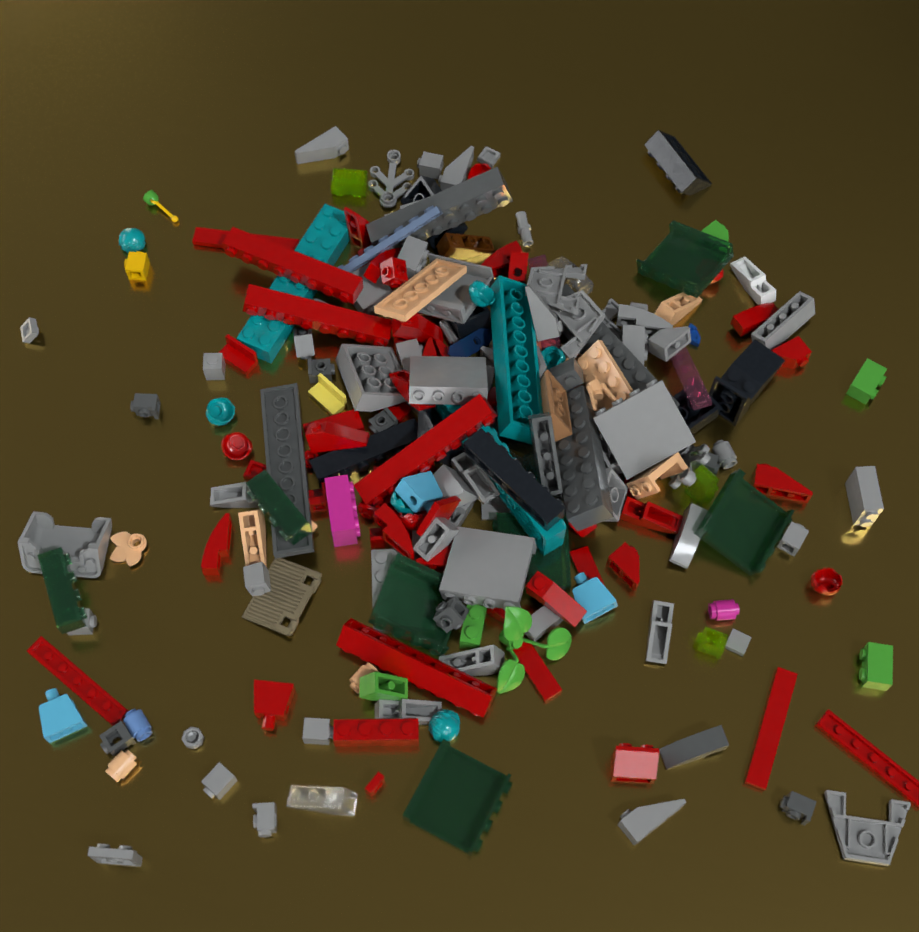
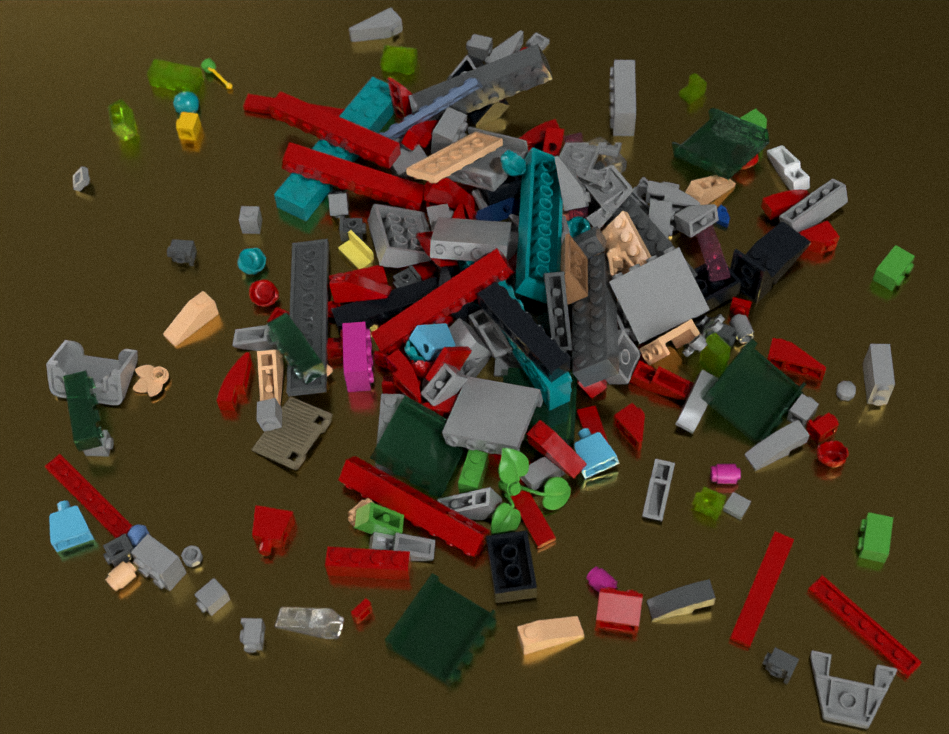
camera: 10 degrees right, 5 degrees down
light grey plate [88,844,143,867] -> none
red panel [219,334,258,376] -> none
light grey brick [302,718,333,745] -> none
light grey plant [368,150,414,208] -> none
red brick [380,257,408,288] -> none
teal hair [429,709,460,742] -> none
dark grey brick [433,596,469,633] -> none
reddish brown slope [436,233,495,260] -> none
light grey pin [515,211,533,247] -> none
light grey slope [618,799,686,846] -> none
slope [645,130,712,196] -> none
none -> clear neon green brick [108,99,137,141]
none -> light grey brick [131,534,186,591]
none -> clear neon green brick [147,59,204,95]
none -> light nougat slope [163,291,219,347]
none -> black brick [486,530,537,603]
none -> light nougat slope [517,616,584,655]
none -> dark pink brick [586,567,618,593]
none -> light grey brick [609,60,636,136]
none -> clear neon green panel [679,73,707,104]
none -> red plate [729,297,752,318]
none -> light grey slope [744,420,809,471]
none -> red brick [805,412,839,445]
none -> light grey tile [836,381,856,401]

